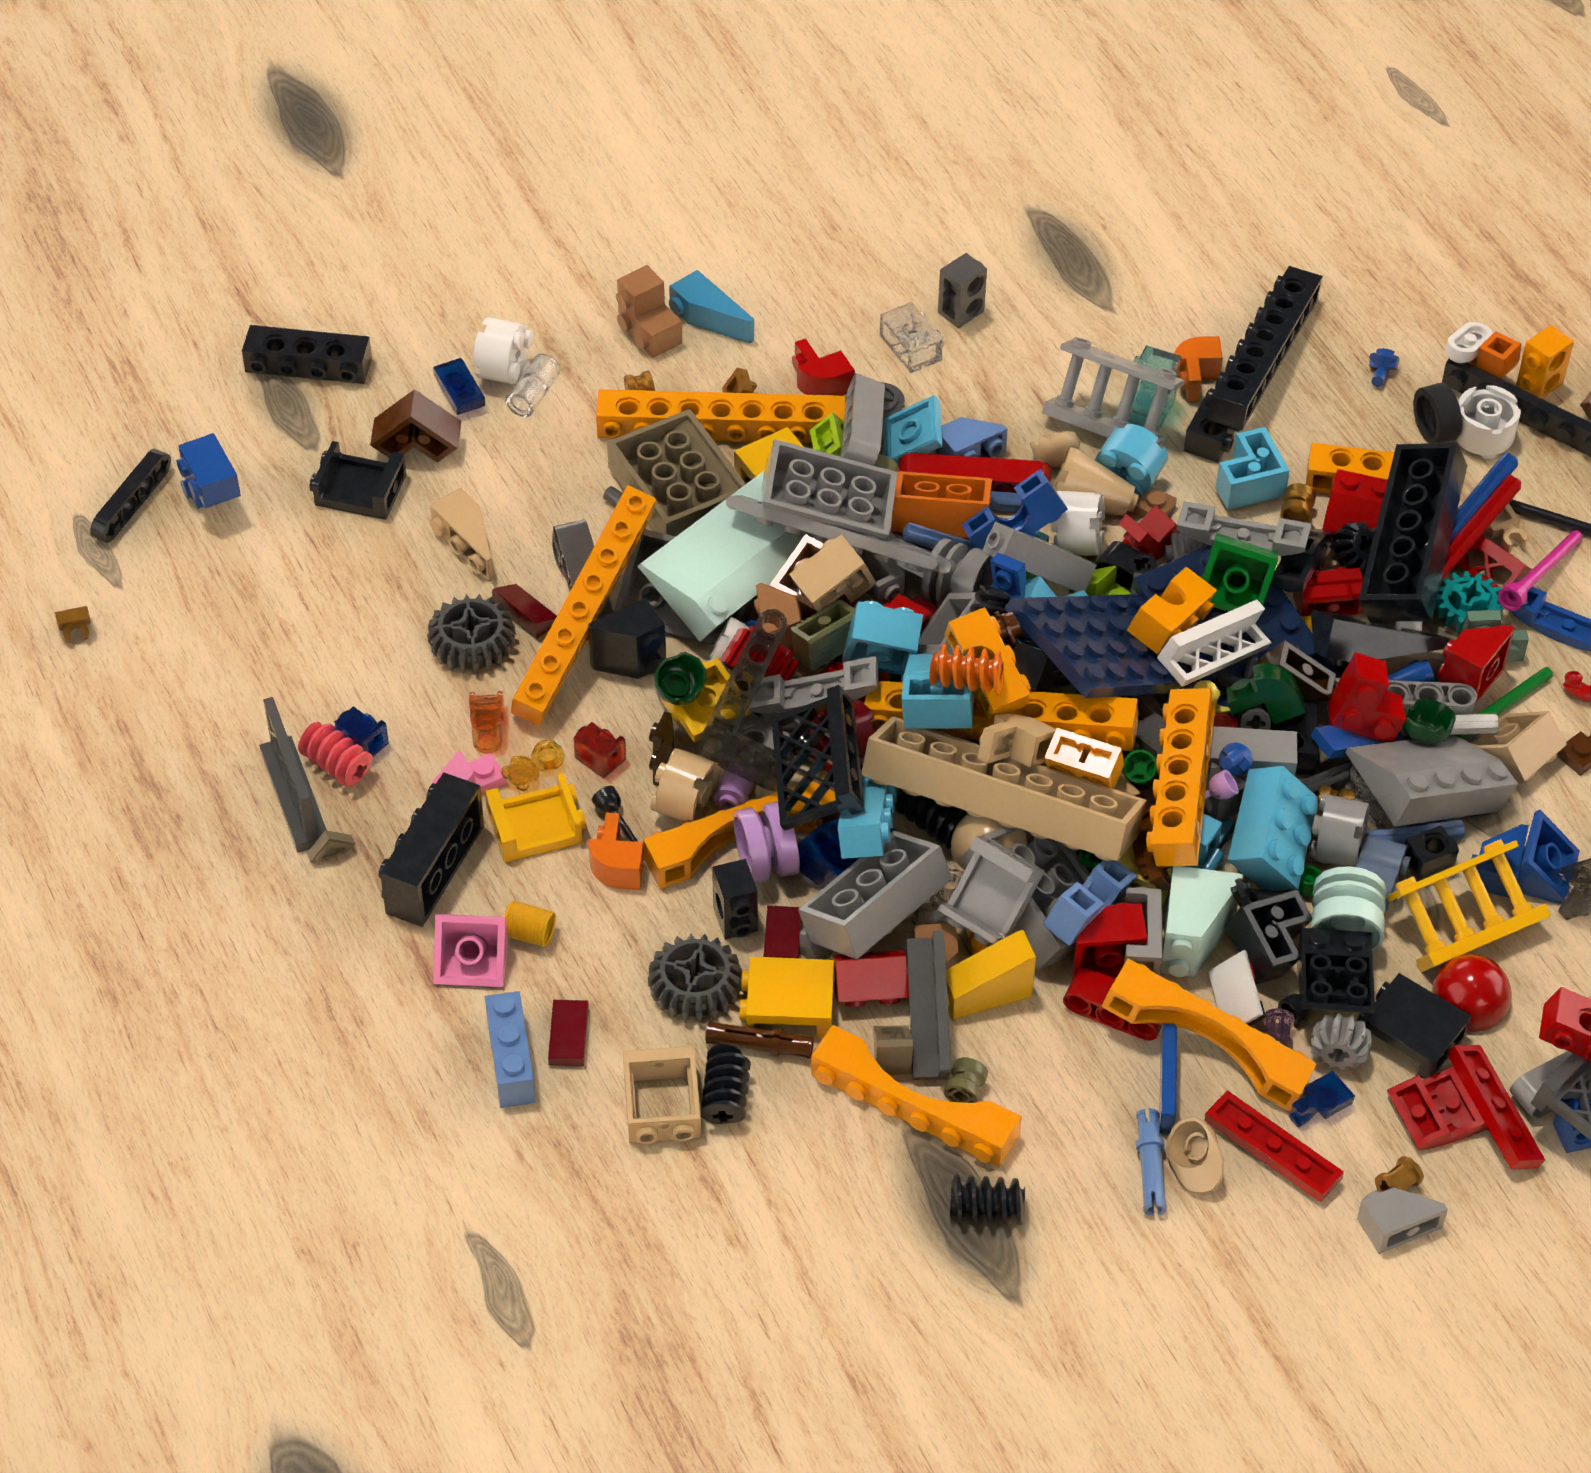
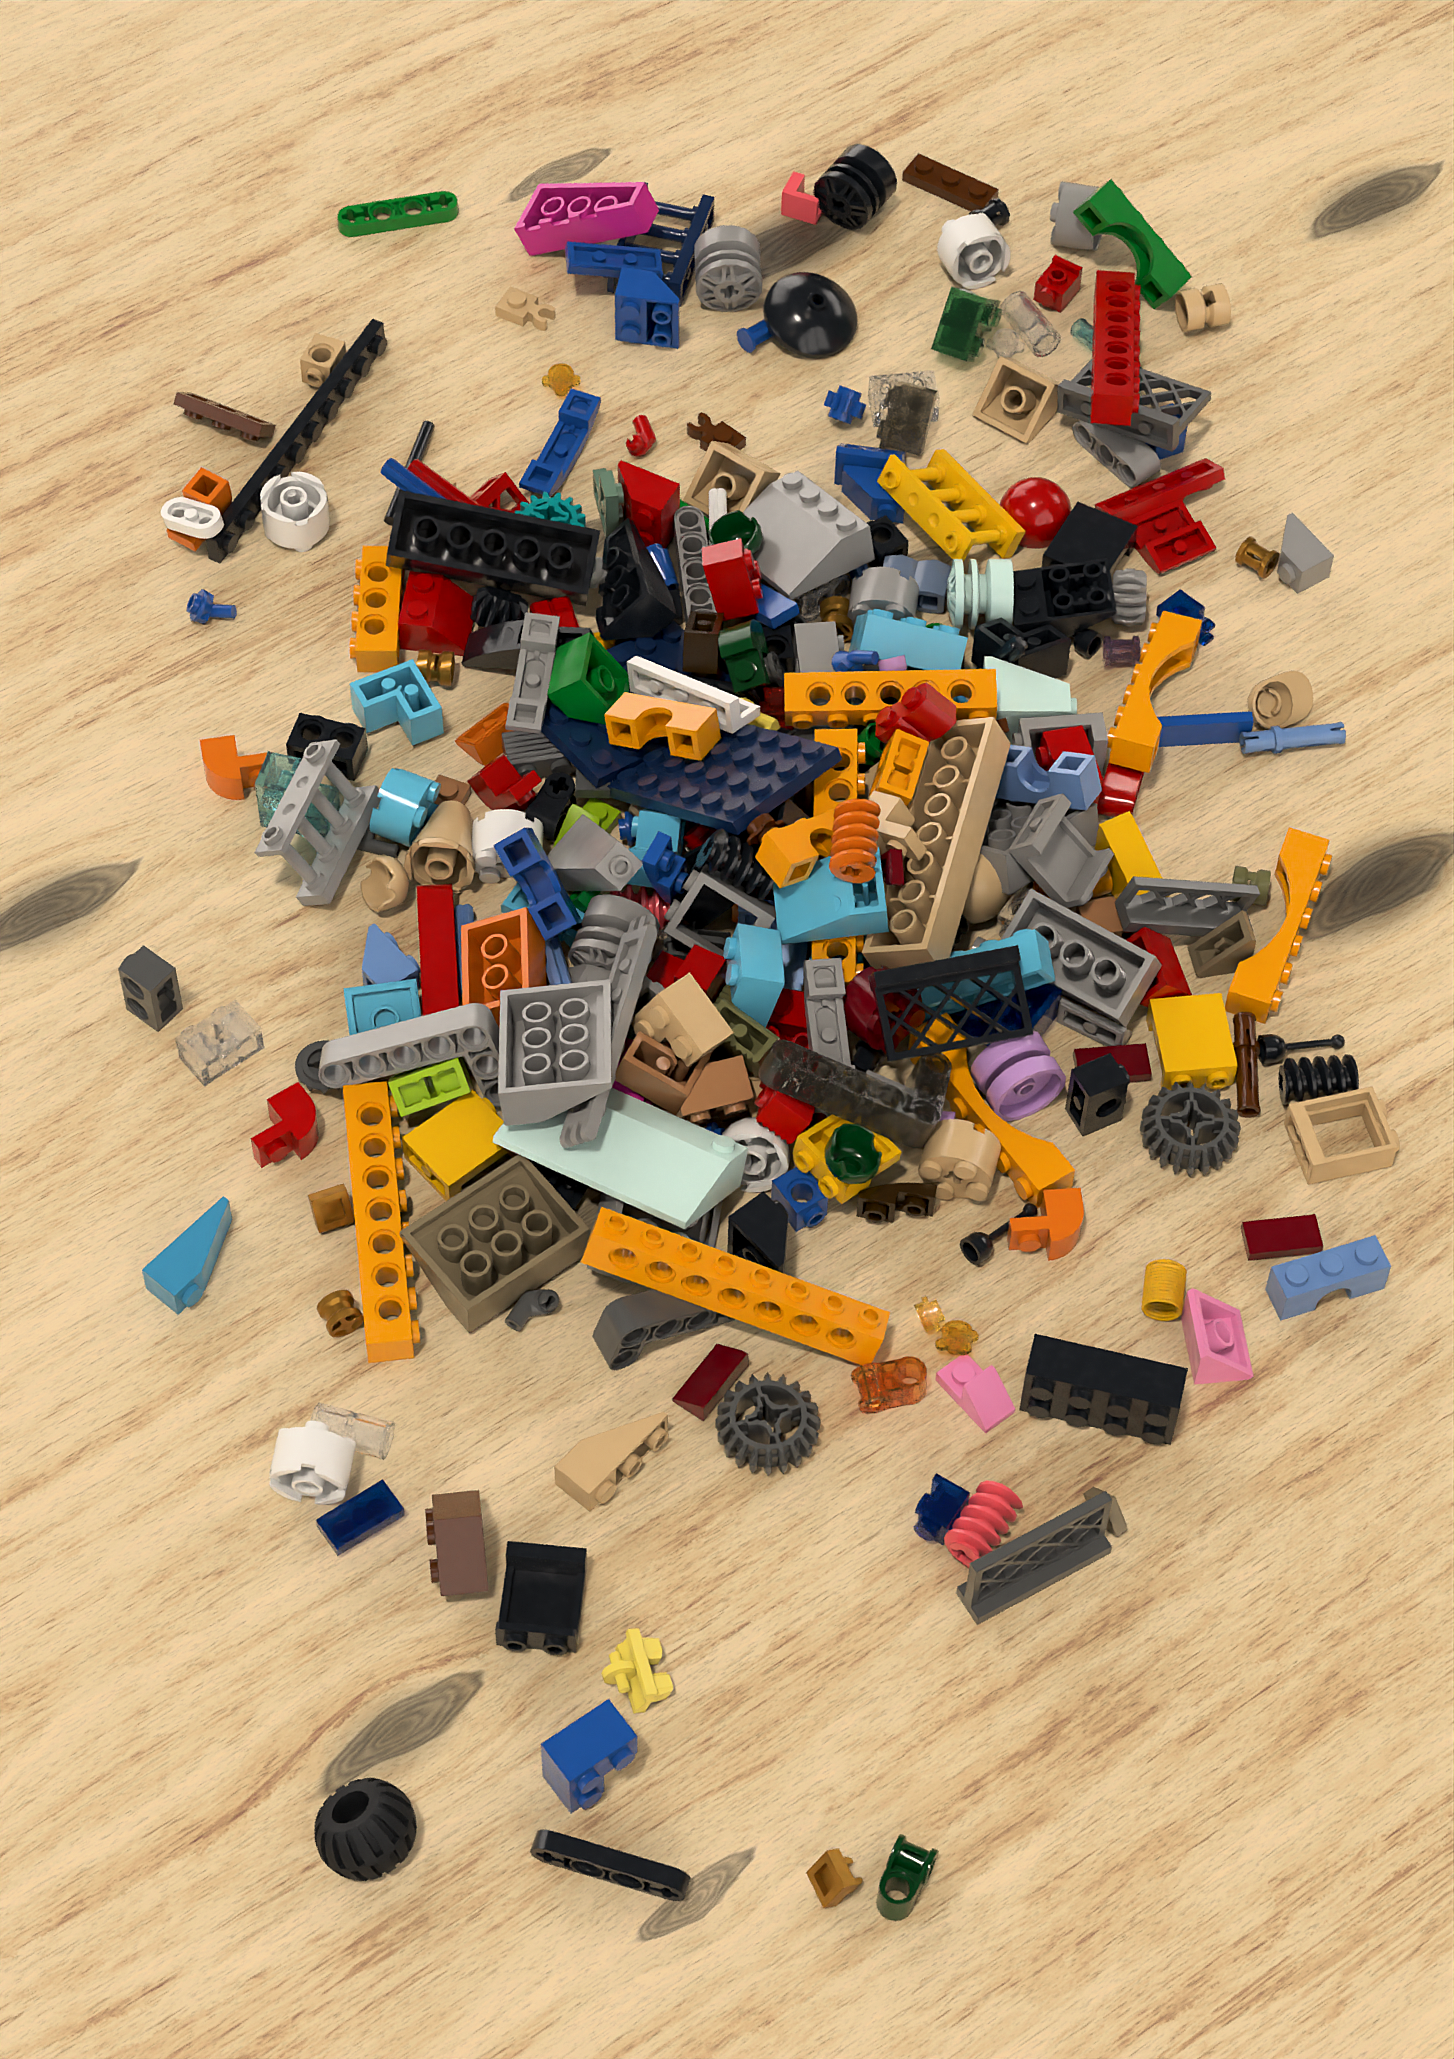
camera: 100 degrees left, 5 degrees up
black brick [242,325,372,384] -> none
yellow panel [485,773,587,863] -> none
clear red brick [573,722,626,779] -> none
medium nougat brick [616,265,683,358] -> none
black piece [950,1174,1025,1225] -> none
red plate [1204,1090,1344,1203] -> none
black brick [1205,266,1323,431] -> none
white piece [1208,950,1266,1026] -> none
black tyre [1413,383,1462,443] -> none
dark pink piece [1498,530,1582,611] -> none
light orange brick [1516,325,1574,399] -> none
none -> black wheel [314,1778,417,1881]
none -> light yellow hips [601,1628,673,1713]
none -> red brick [875,682,956,745]
none -> dark green piece [876,1834,939,1921]
none -> dark red tile [880,849,904,886]
none -> black hinge [1257,1034,1345,1064]

